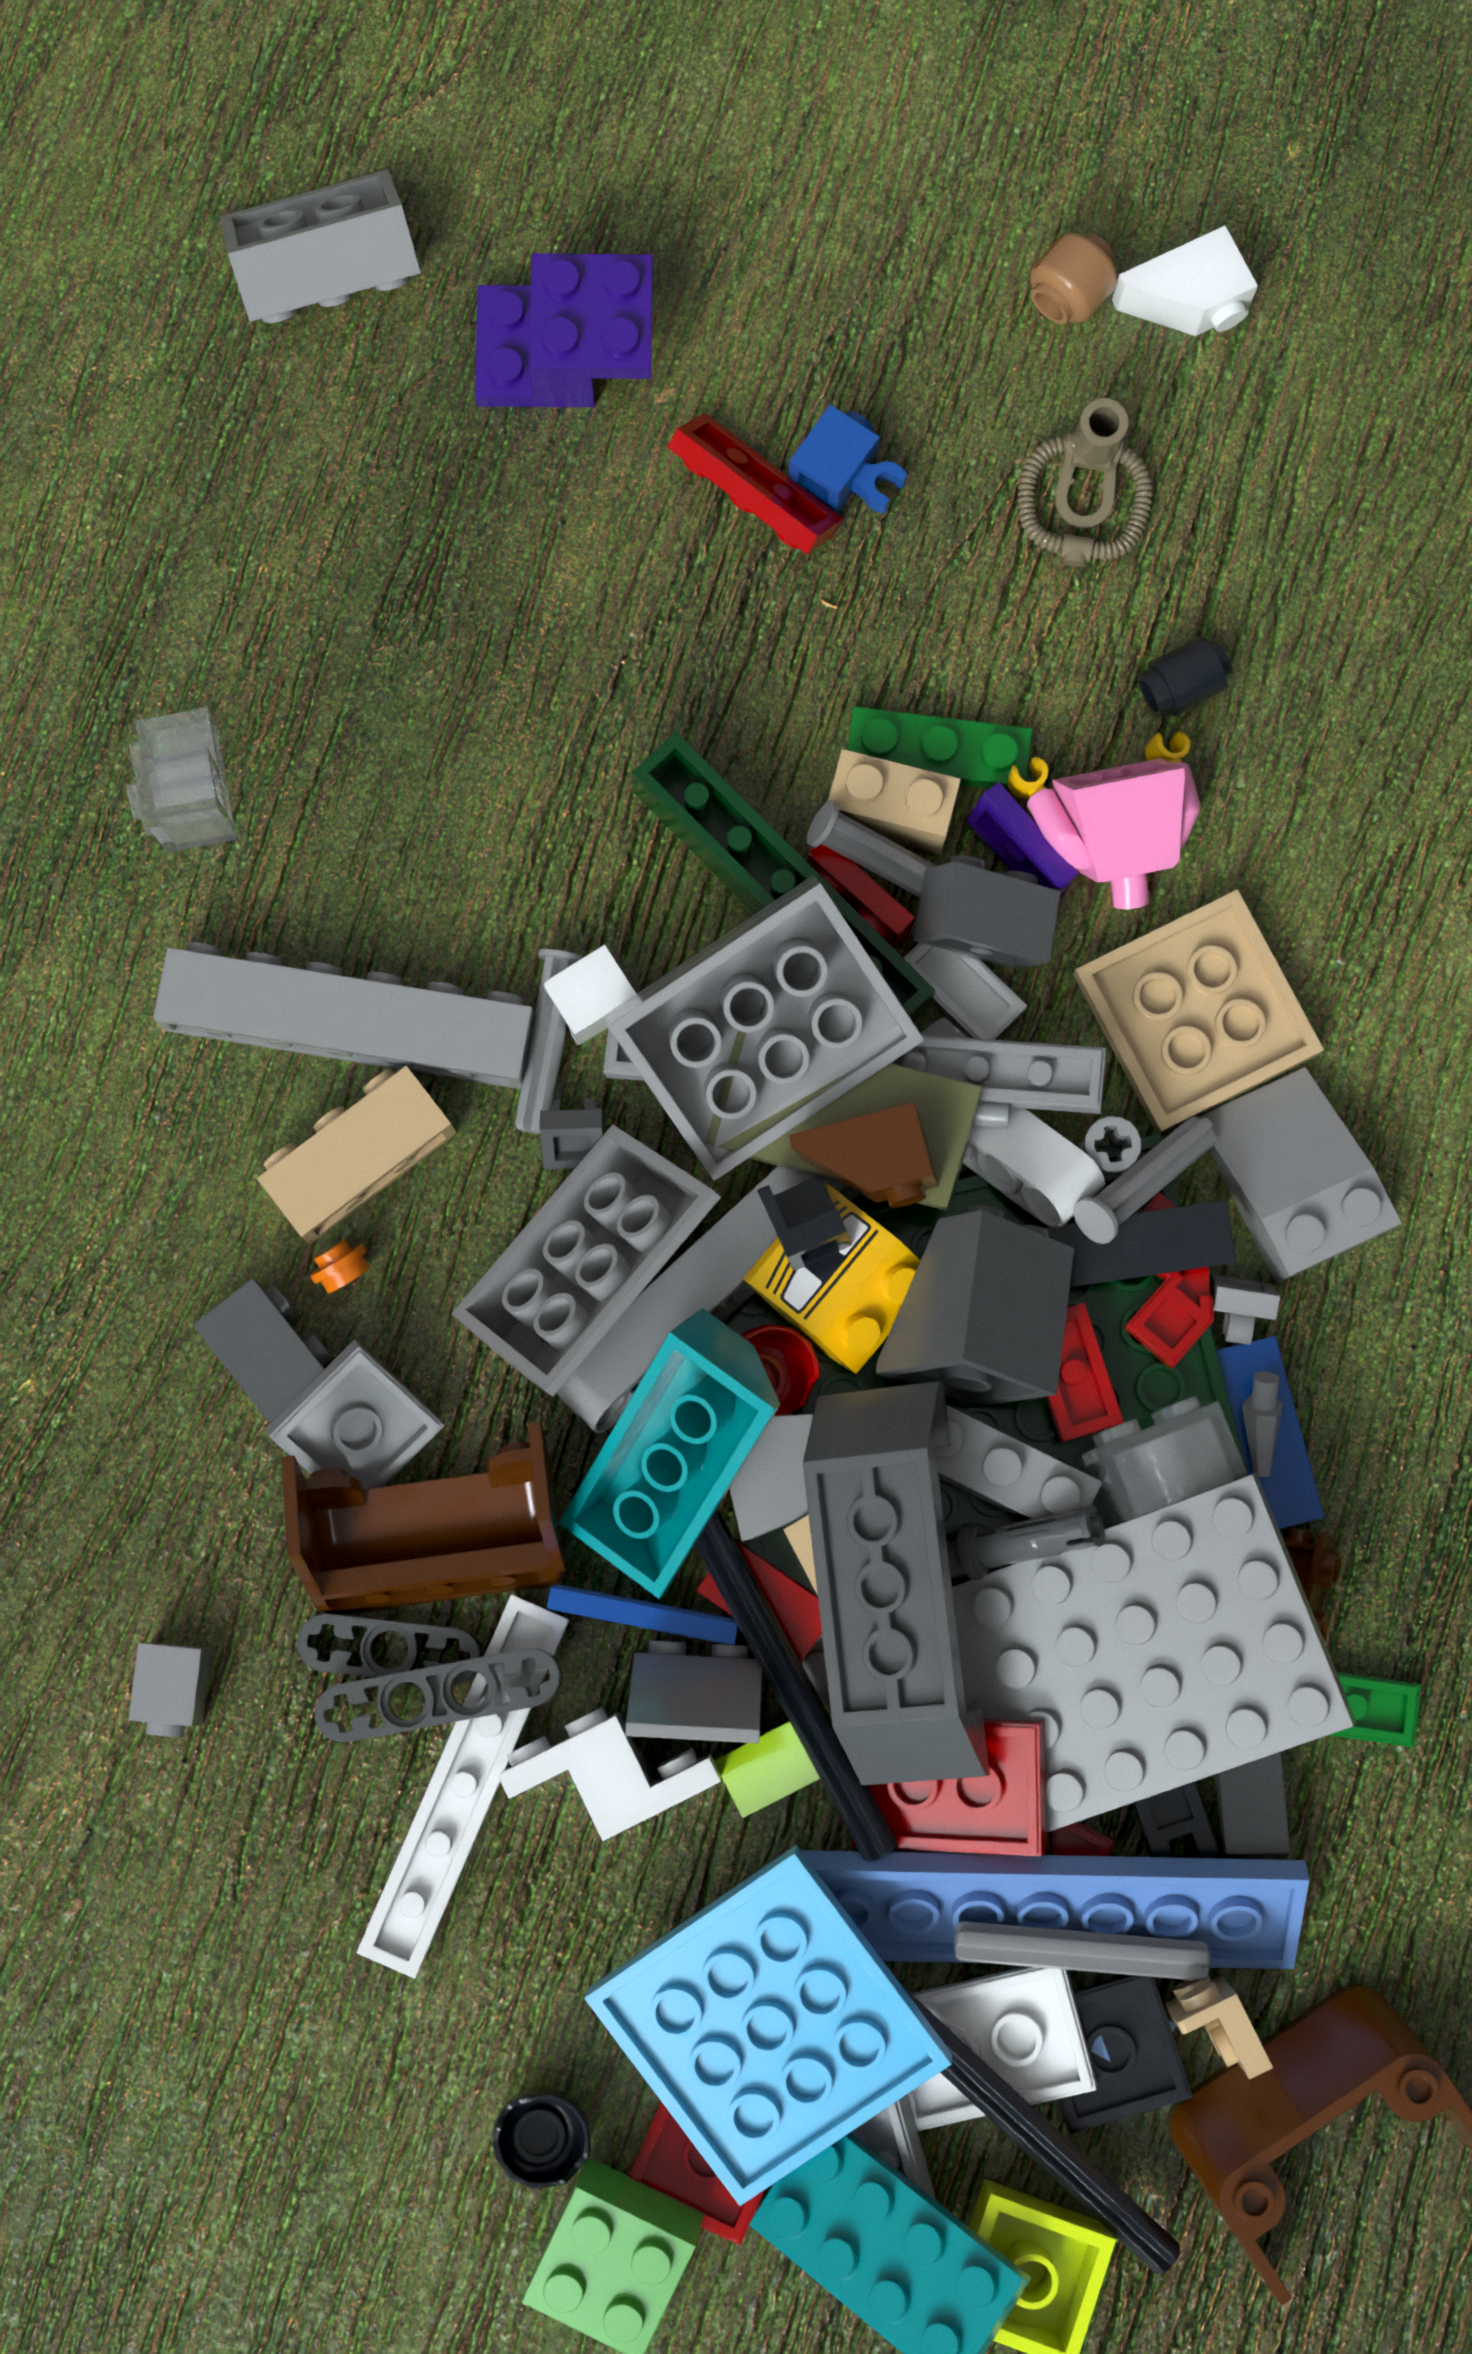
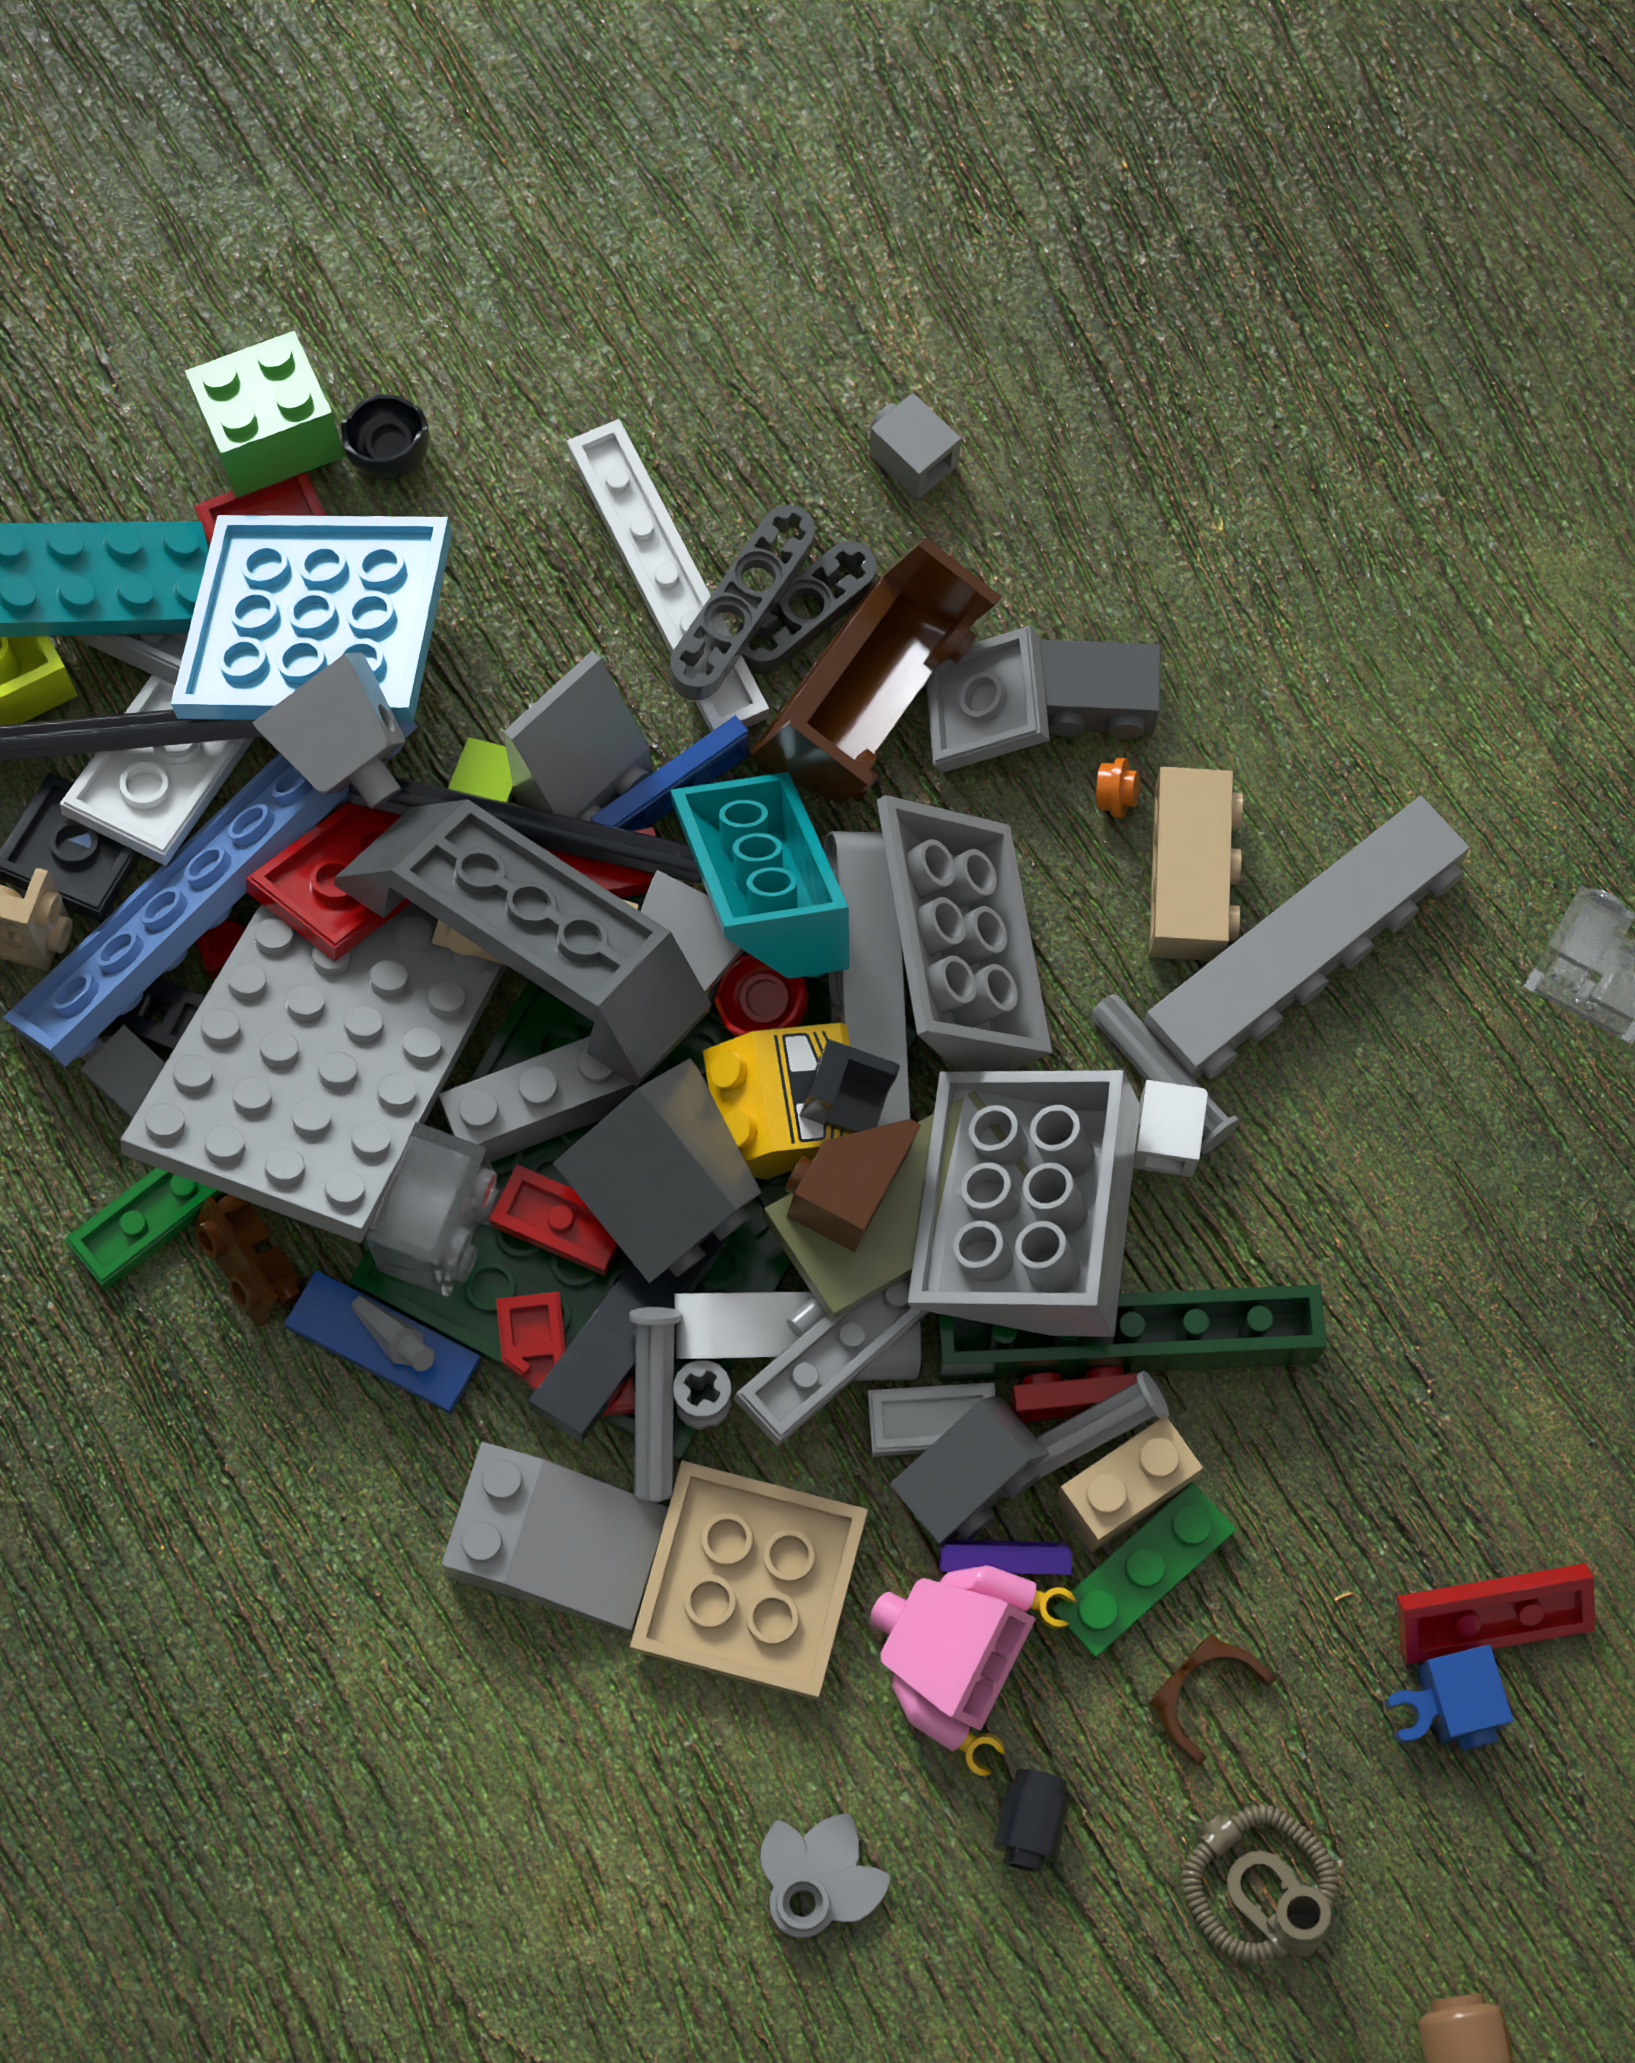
camera: 130 degrees right, 10 degrees down
white bracket [498,1707,721,1841] -> none
dark grey tile [540,1098,604,1169] -> none
dark grey pin [946,1505,1105,1580] -> none
light grey axle [954,1921,1211,1981] -> none
light grey tile [1210,1274,1280,1345] -> none
none -> light grey torso [252,652,405,810]
none -> light grey plate [760,1813,890,1938]
none -> reddish brown cap [1147,1633,1276,1766]

